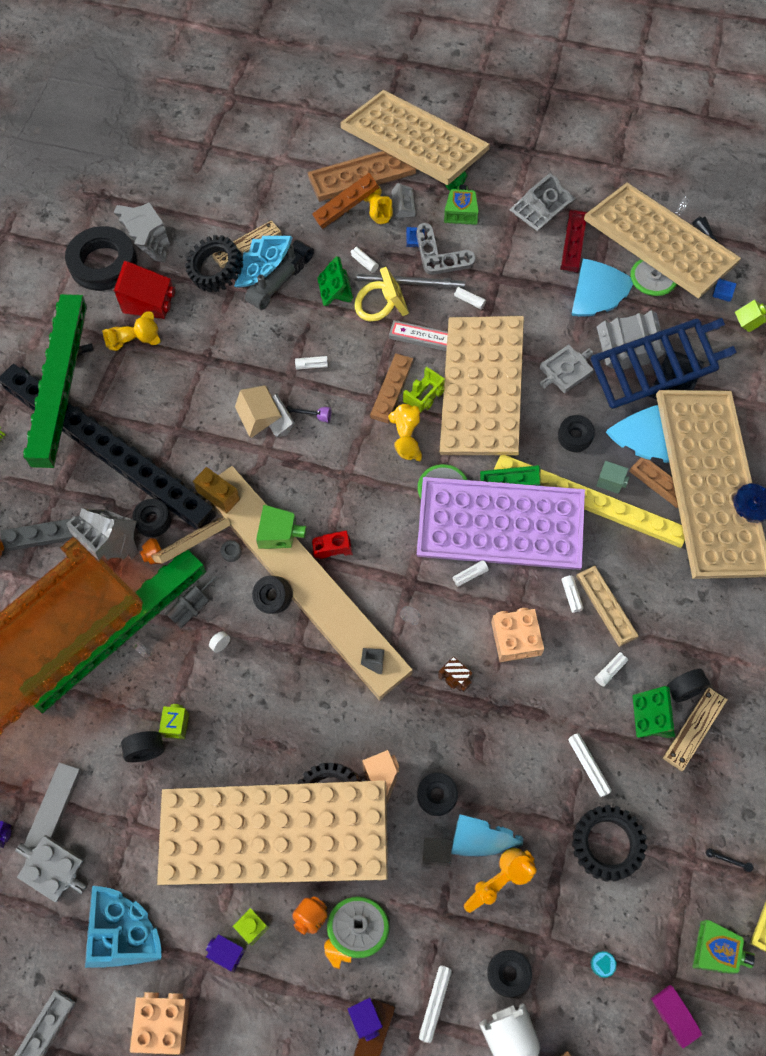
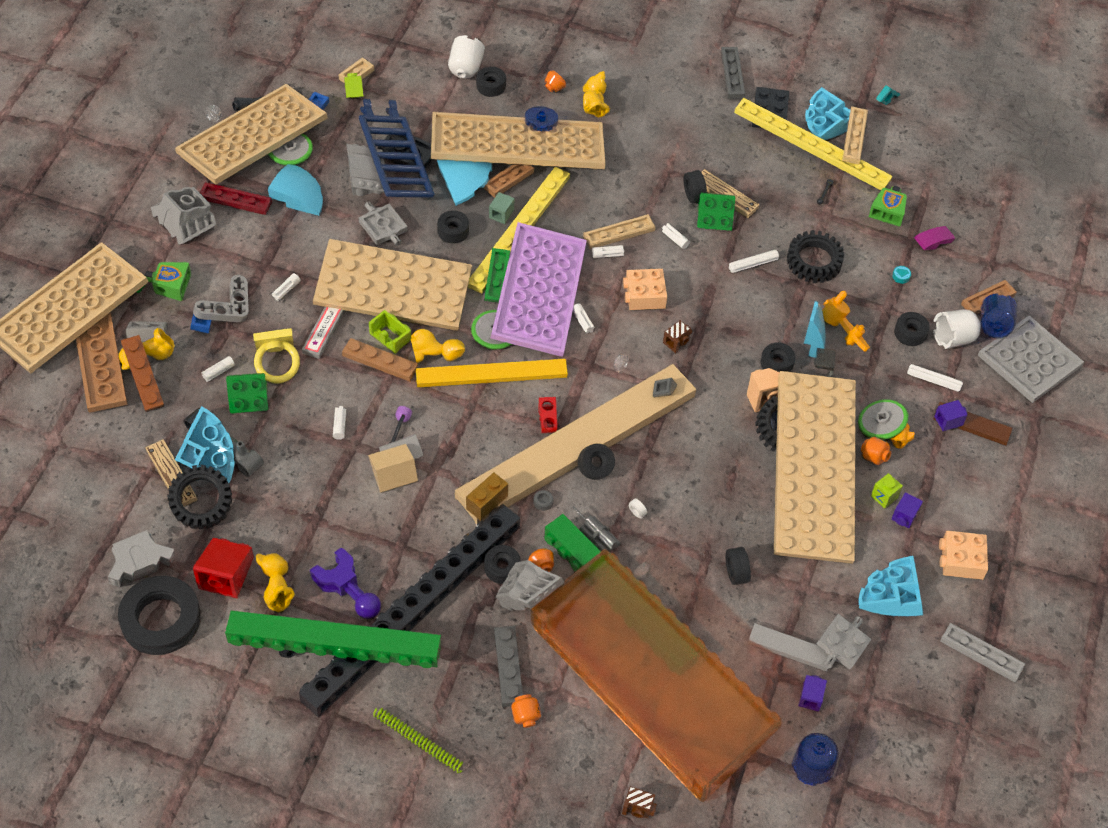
camera: 90 degrees left, 10 degrees down
tan tile [152,517,231,563] -> none
lime brick [159,704,189,739] -> none
bright green torso [256,505,307,549] -> none
flat silver bar [357,273,465,289] -> none
none -> dark purple piece [310,548,381,619]
none -> yellow tile [416,359,568,387]

